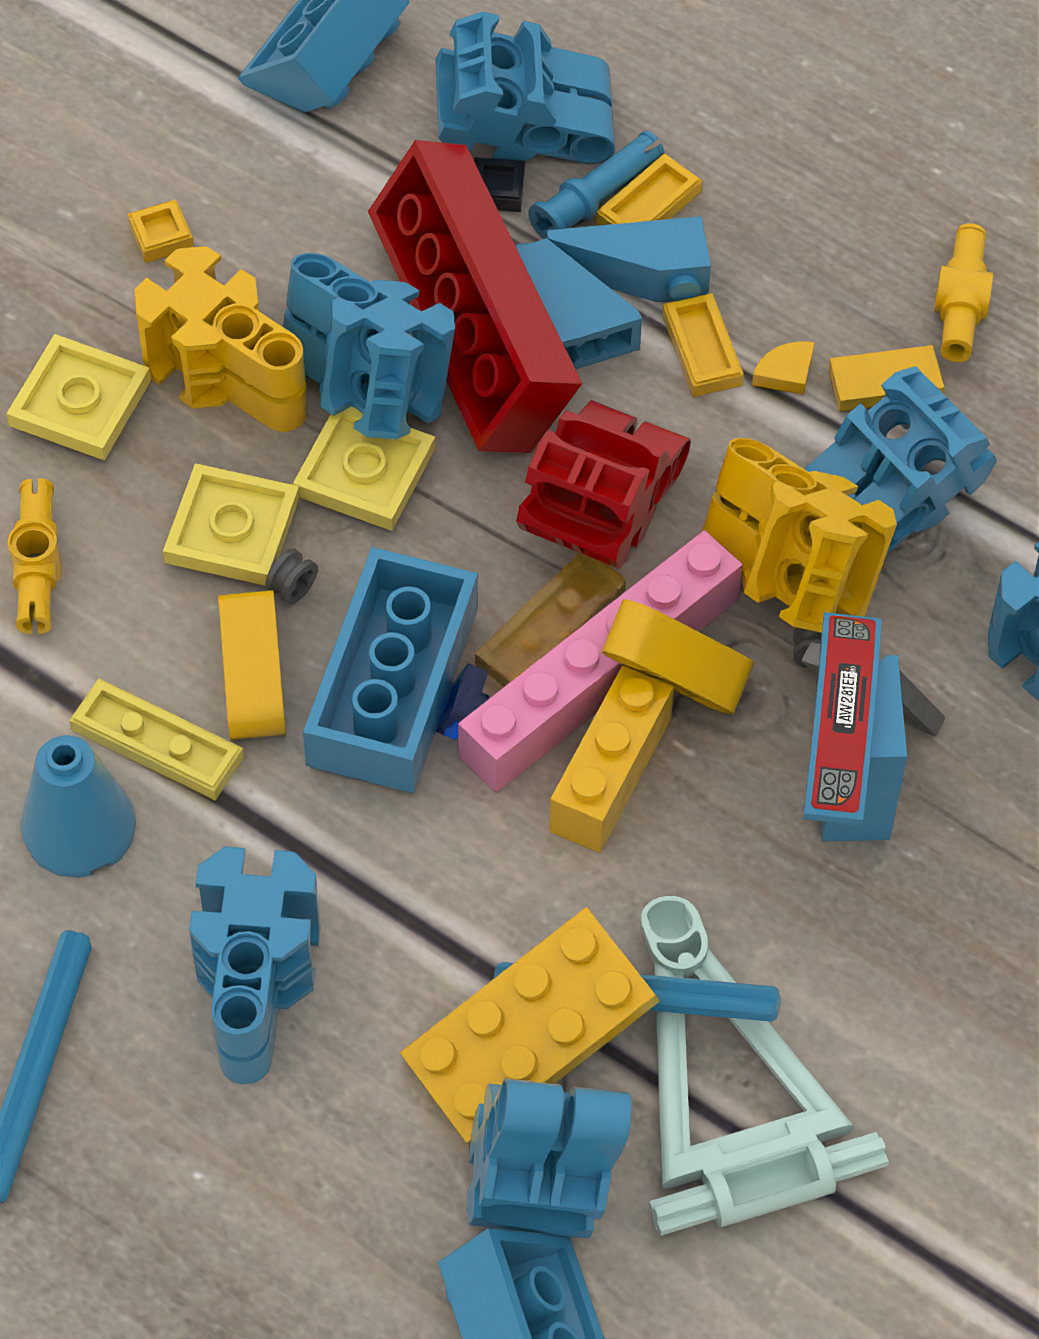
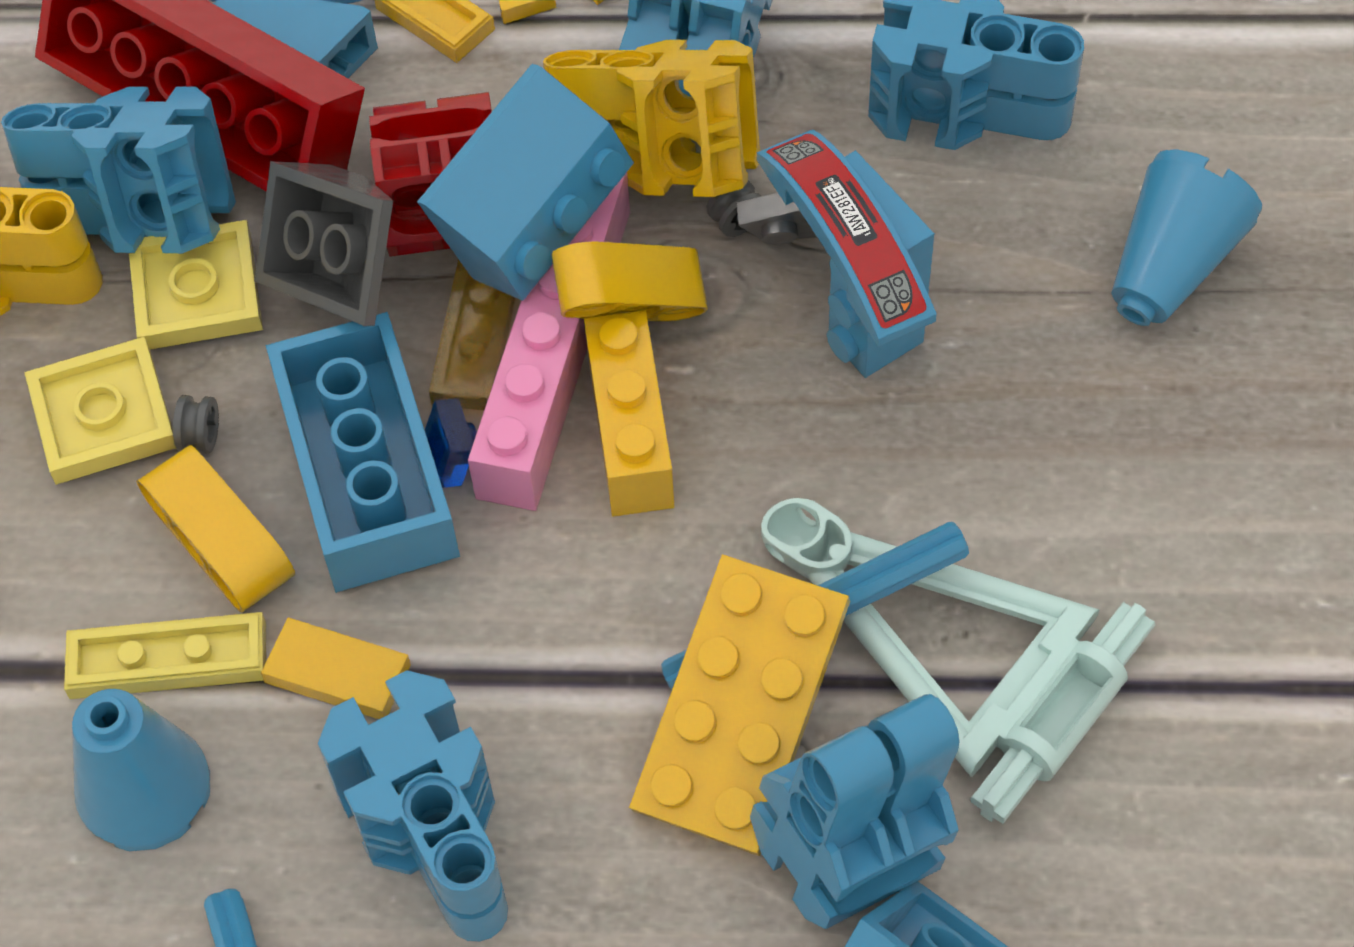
camera: 30 degrees left, 0 degrees up
none -> dark grey slope [254,161,393,326]
none -> yellow tile [261,617,411,719]
none -> dark azure slope [417,63,634,301]

